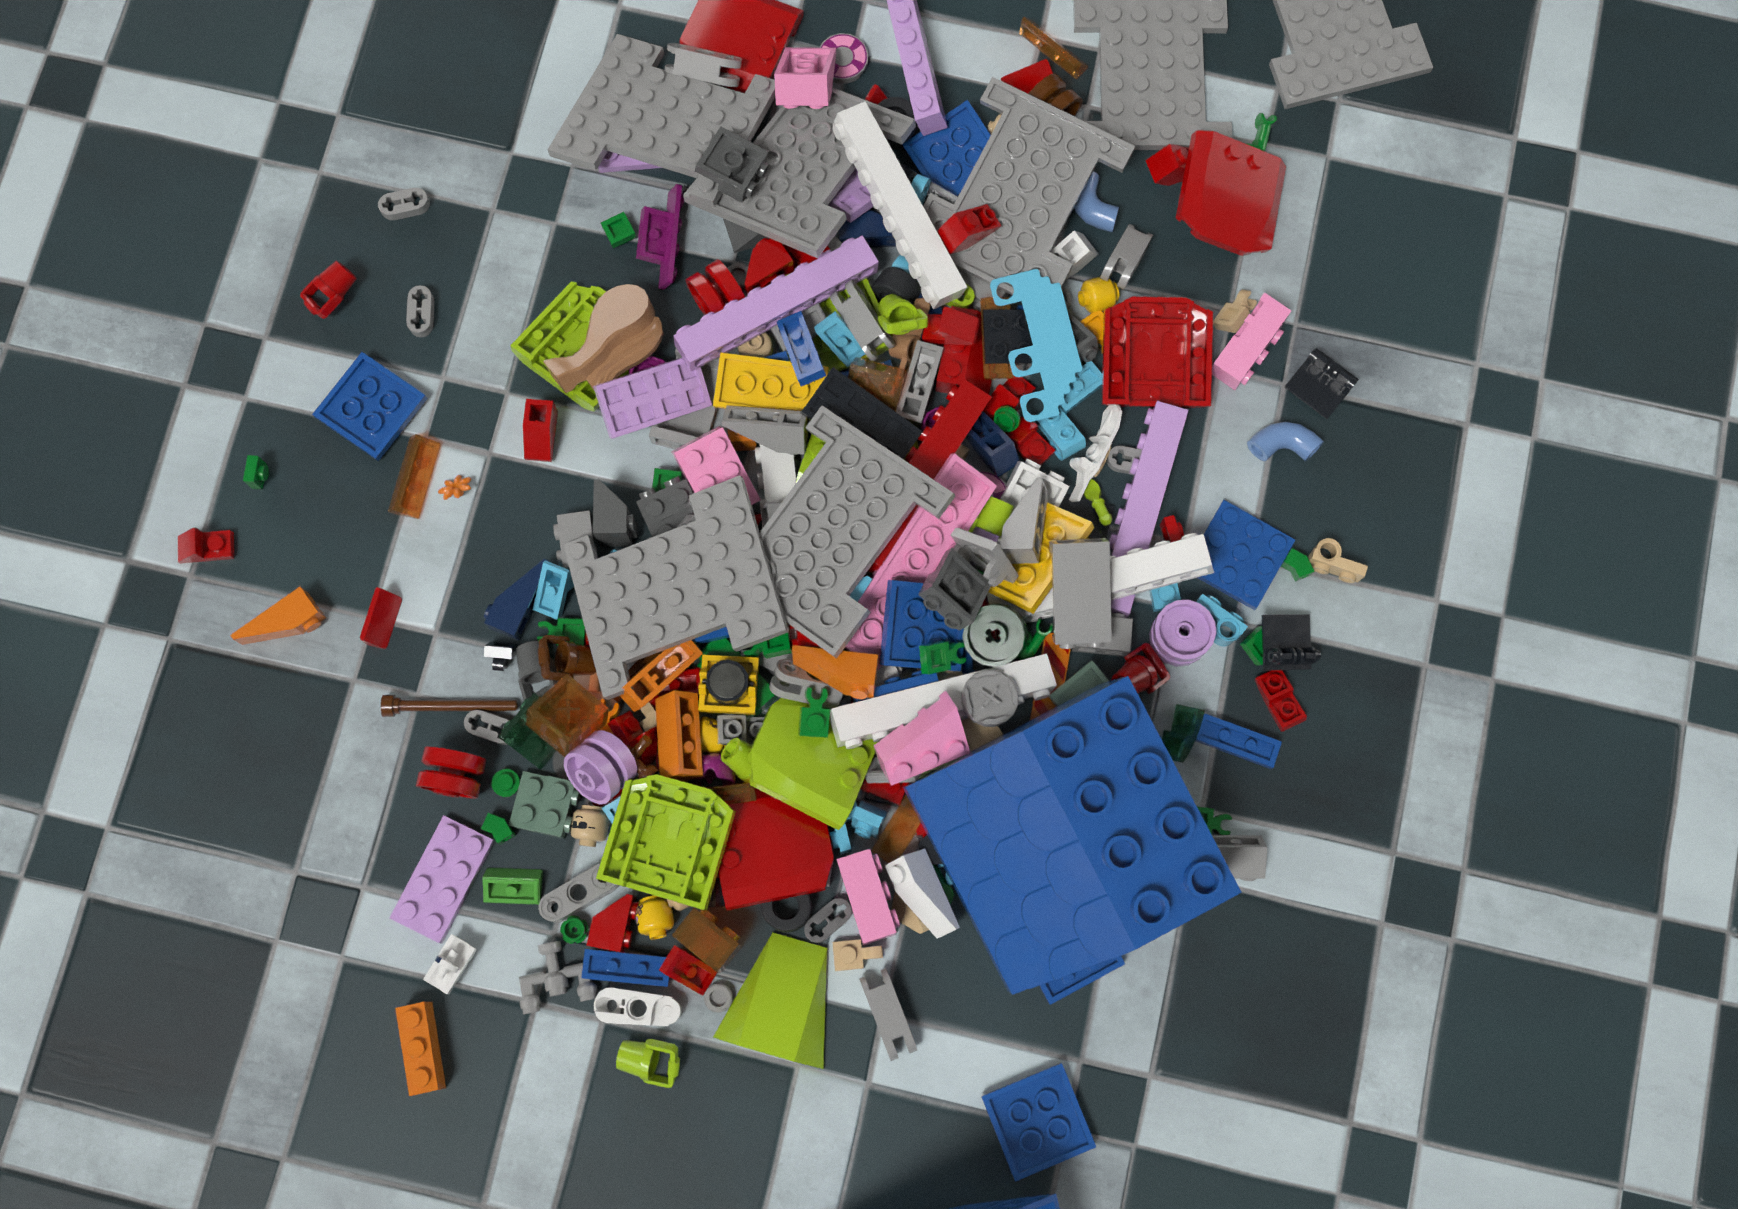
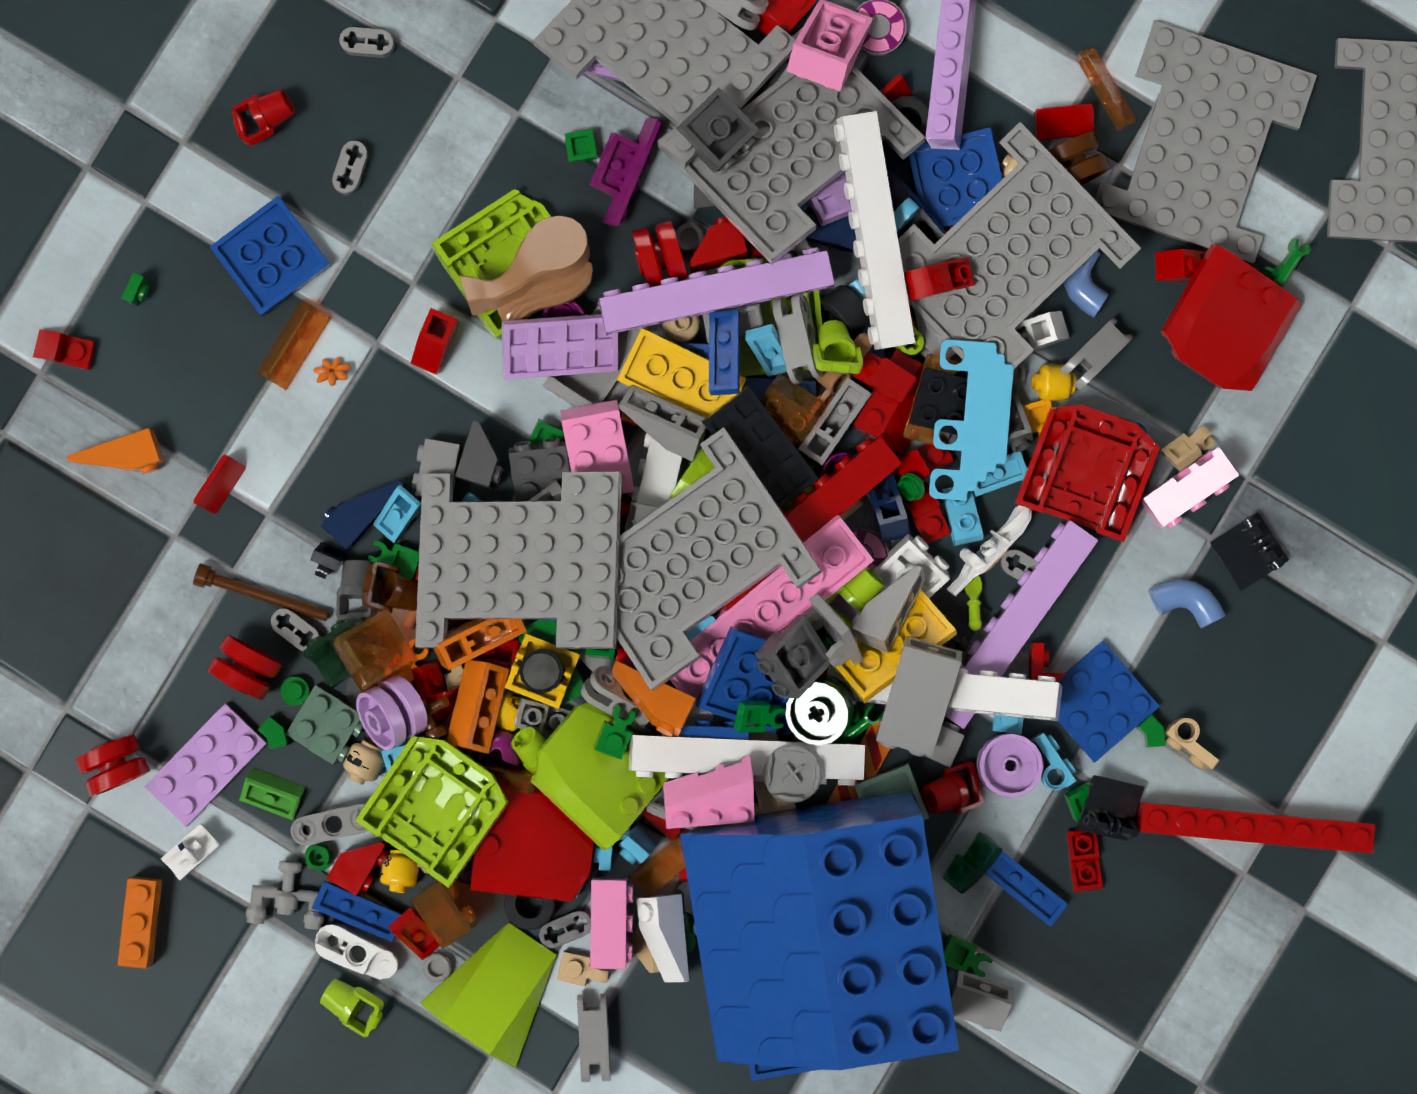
camera: 15 degrees right, 10 degrees up
none -> red wheel [75,734,150,797]
none -> red brick [1136,802,1375,854]

